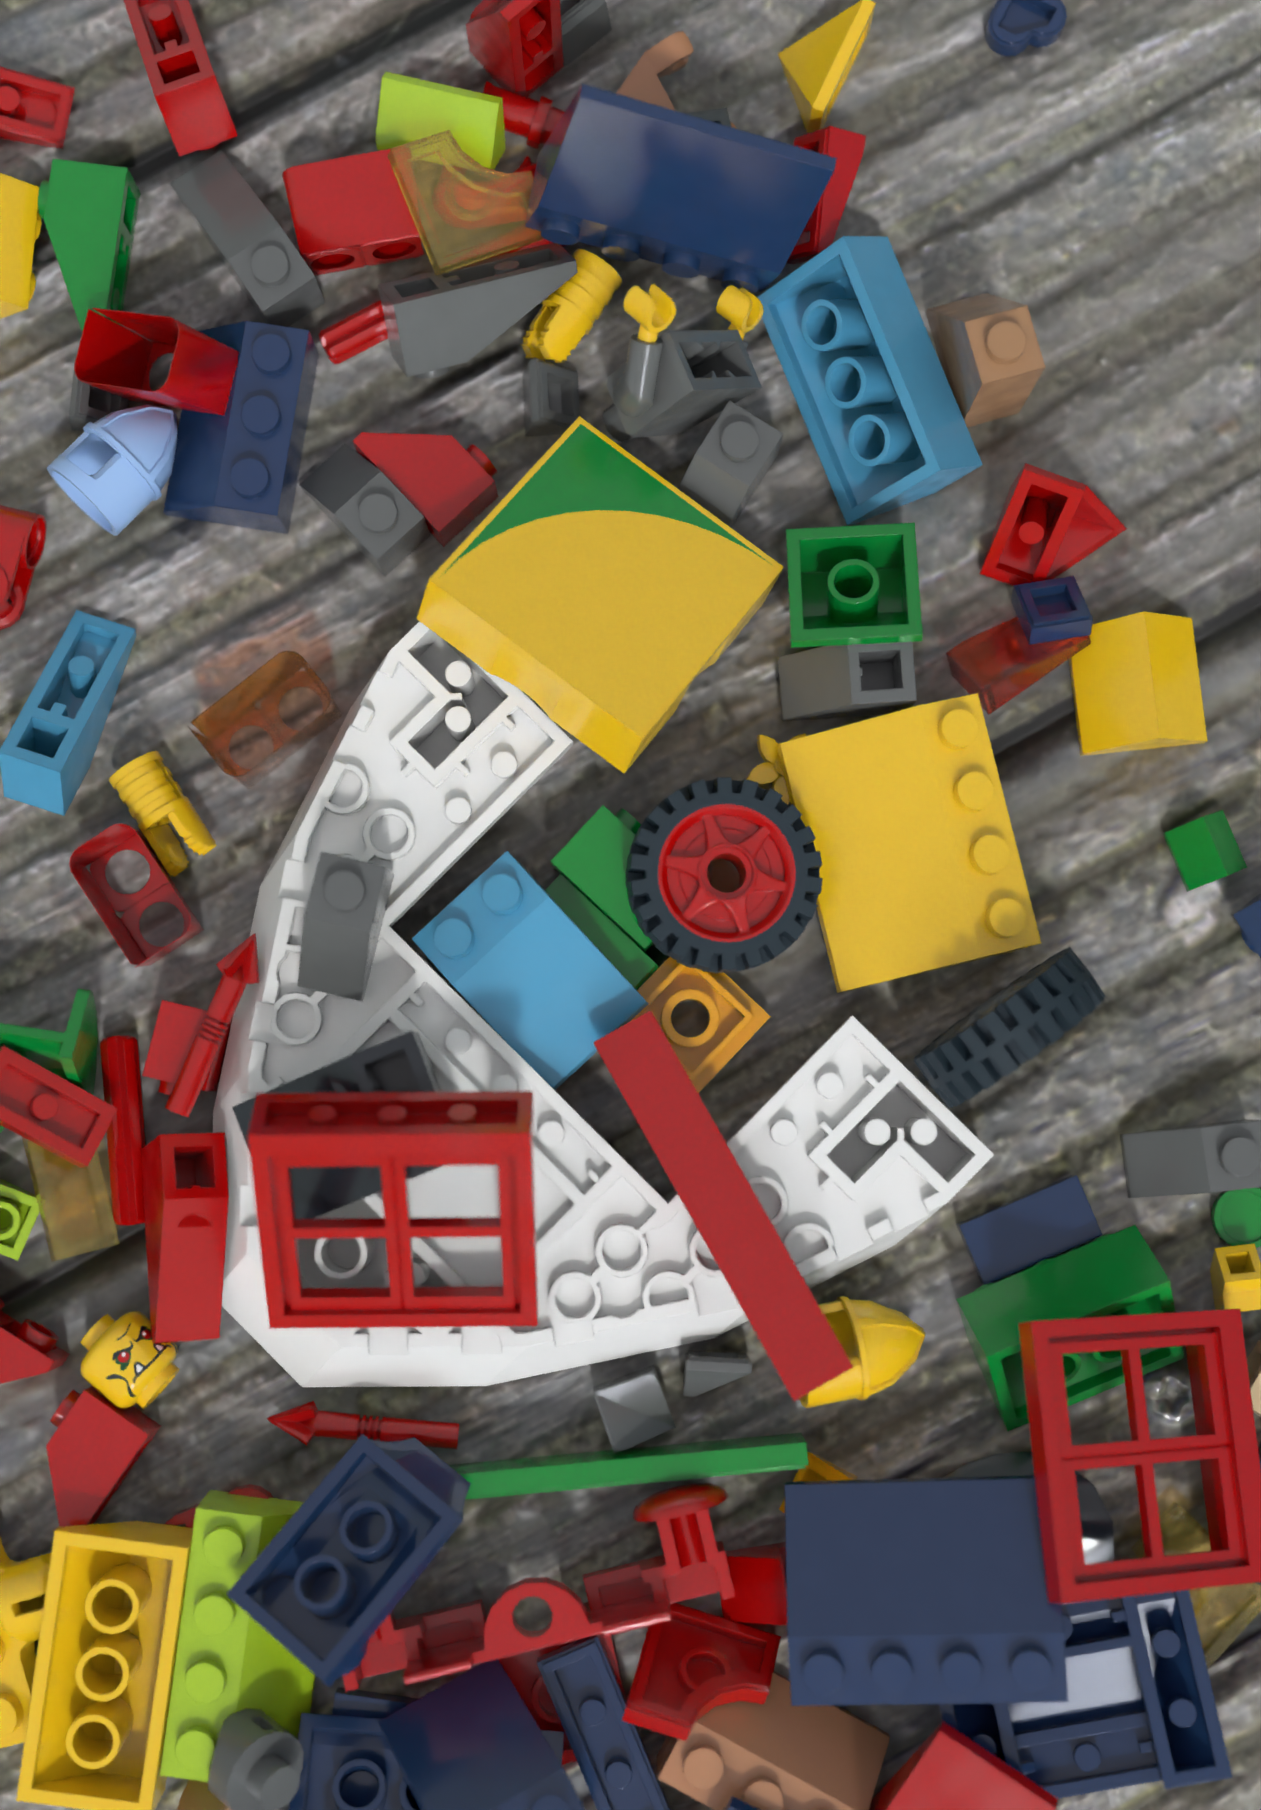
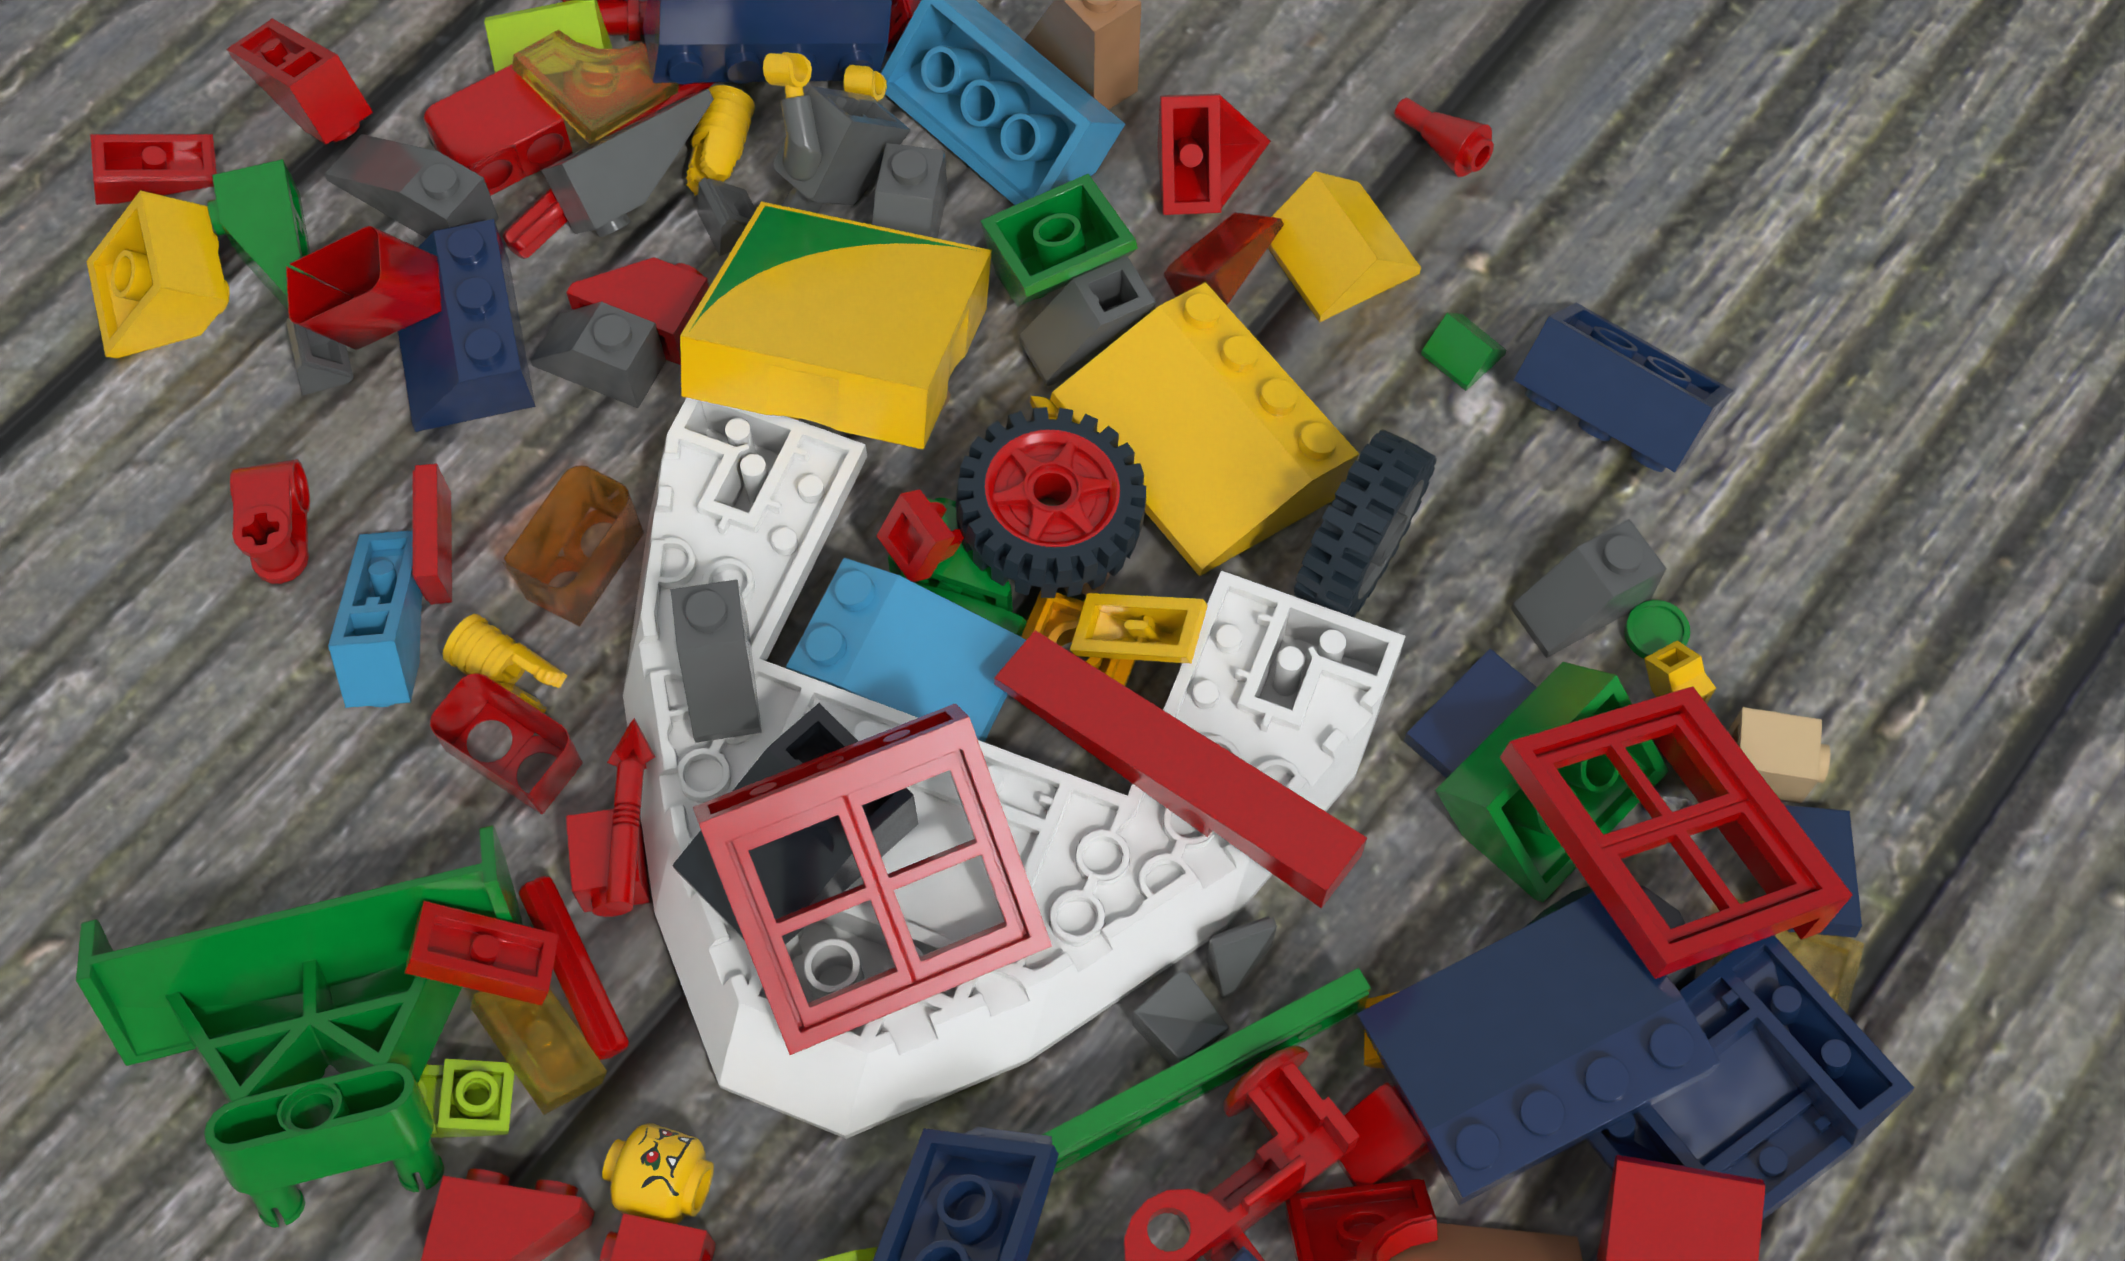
camera: 20 degrees left, 20 degrees down
light blue helmet [47,404,178,536] -> none
red slope [141,1132,229,1344] -> none
red piece [267,1401,460,1450] -> none
yellow helmet [799,1296,925,1408] -> none
dark blue tile [1011,576,1093,645] -> none
none -> red tile [413,463,452,605]
none -> red tile [876,489,964,582]
none -> yellow slope [1070,593,1208,664]

